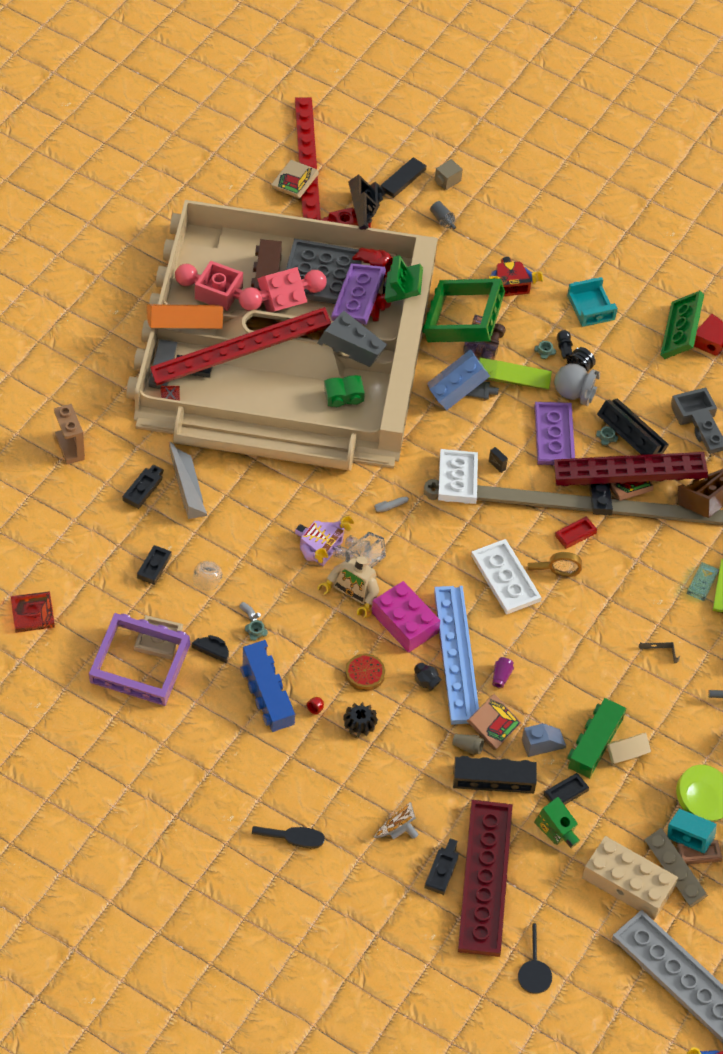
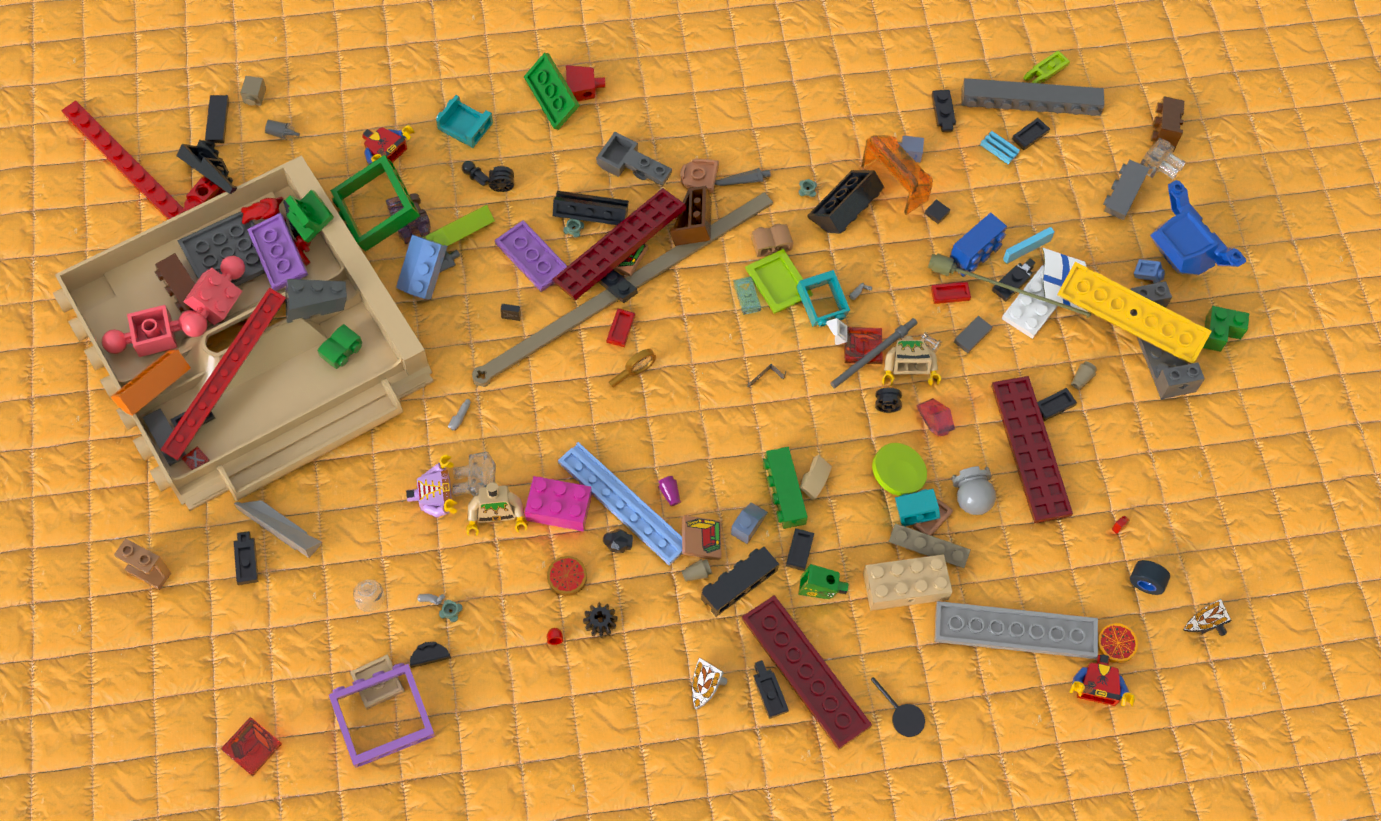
camera: 40 degrees left, 10 degrees up
black plate [137,545,172,585] -> none
blue wedge [240,640,295,732] -> none
black piece [252,826,325,848] -> none
tile [271,160,319,198] -> none
white plate [438,449,478,504] -> none
white plate [471,539,542,615] -> none
sand green plate [534,341,556,359] -> none
light grey tile [554,364,600,406] -> none

